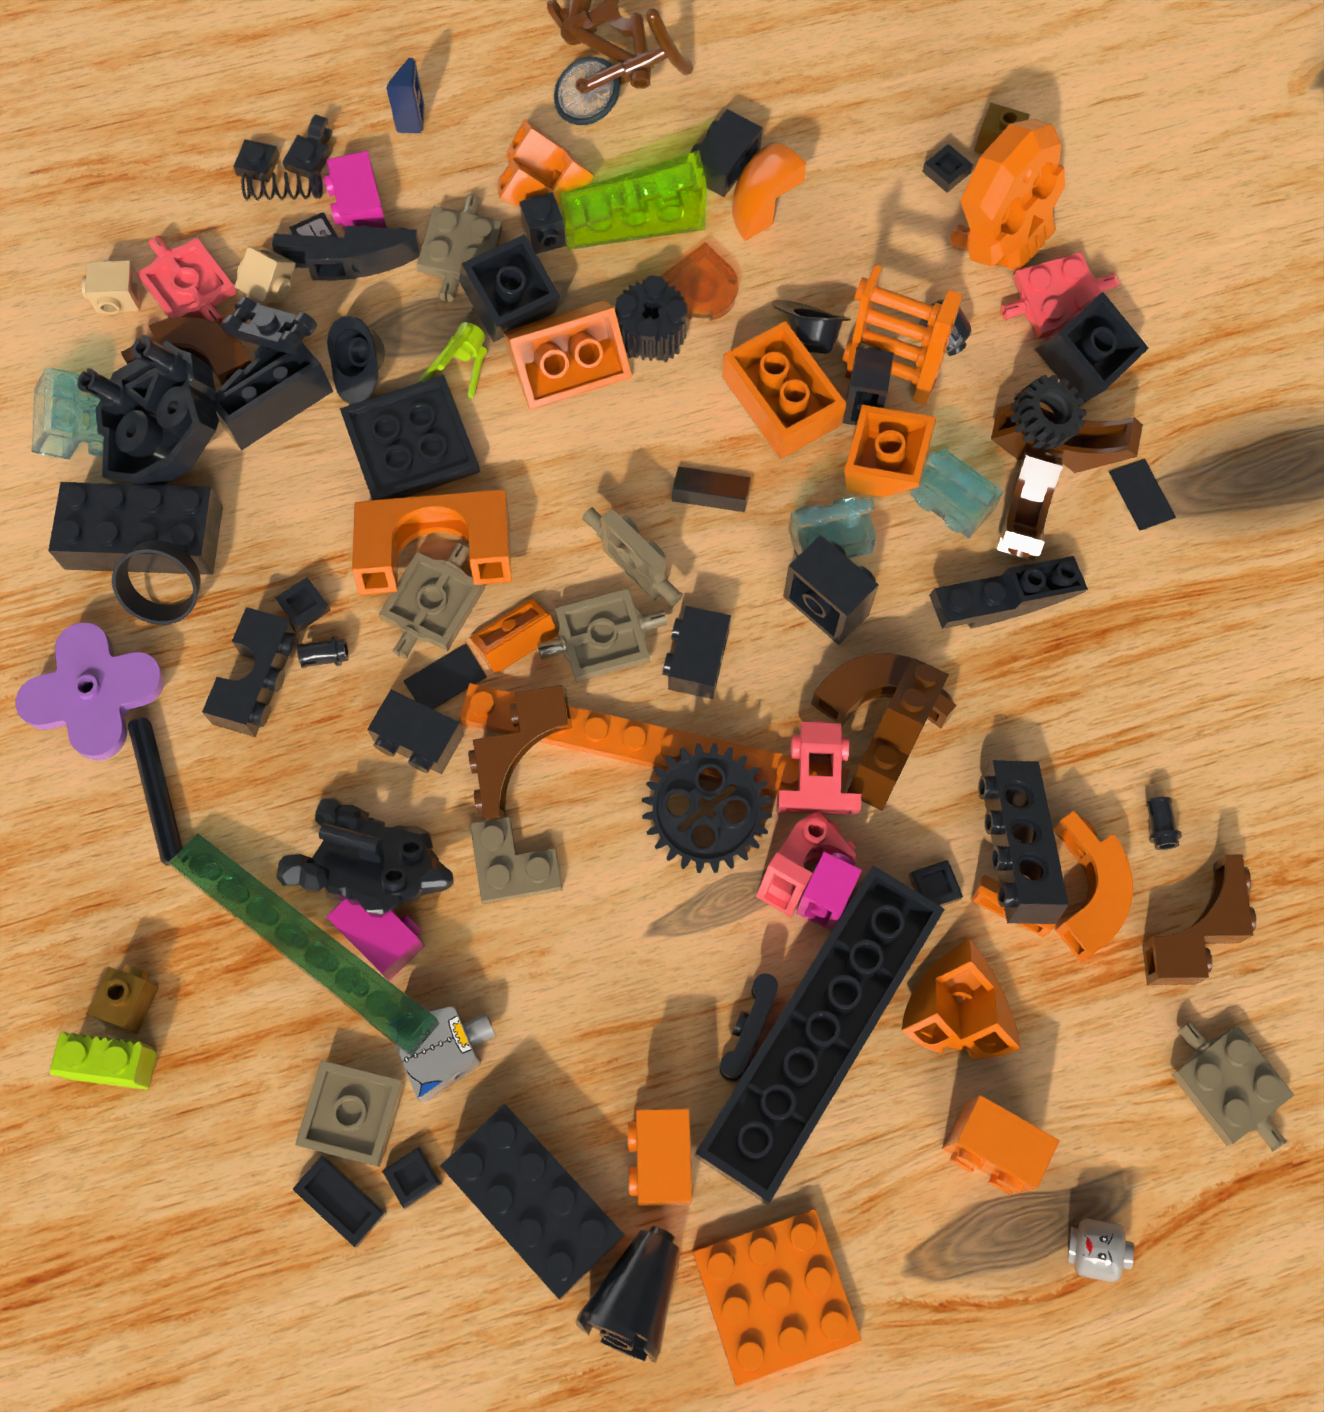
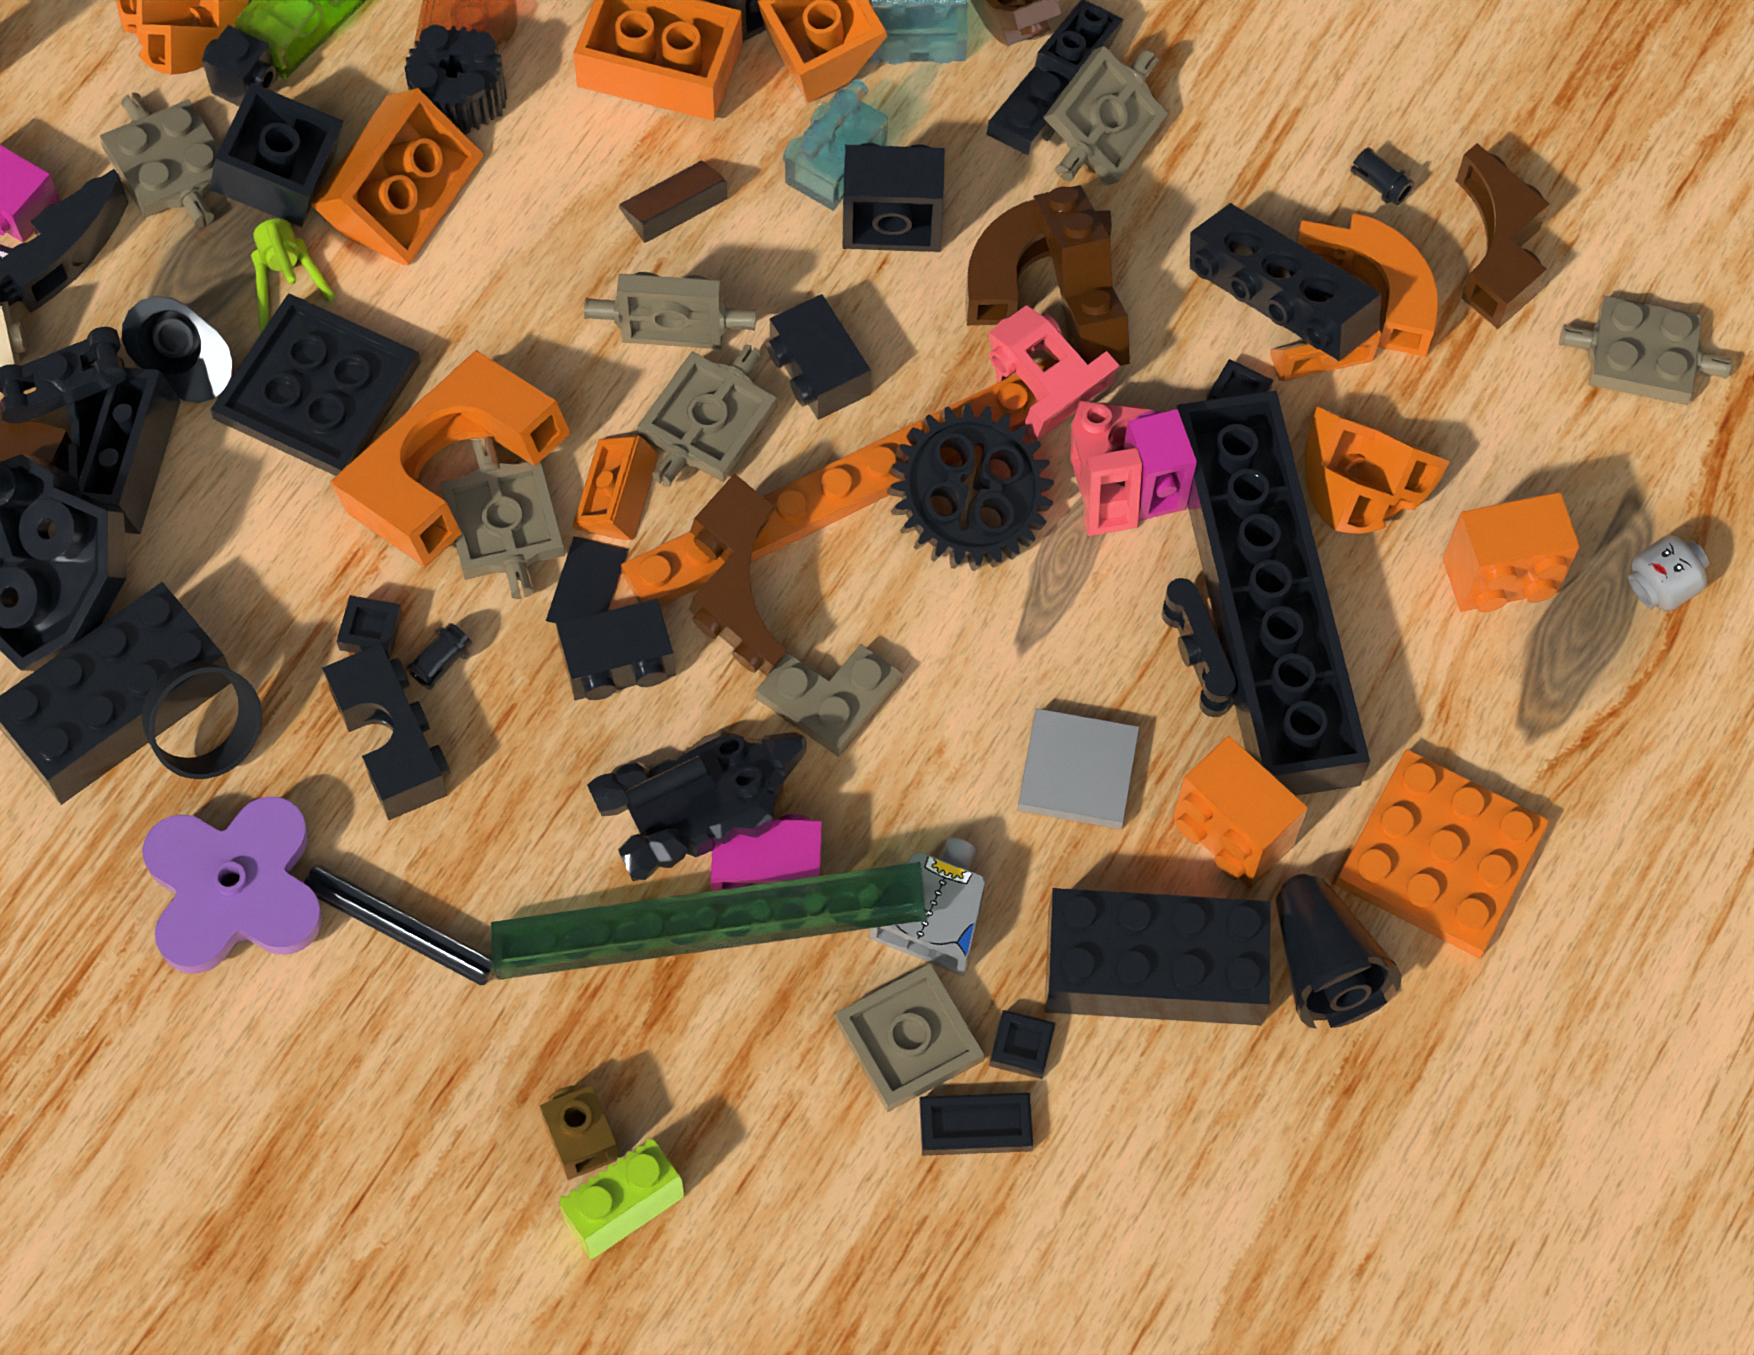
camera: 45 degrees left, 5 degrees down
none -> light grey tile [1017,708,1139,829]
none -> dark tan plate [1043,46,1168,185]

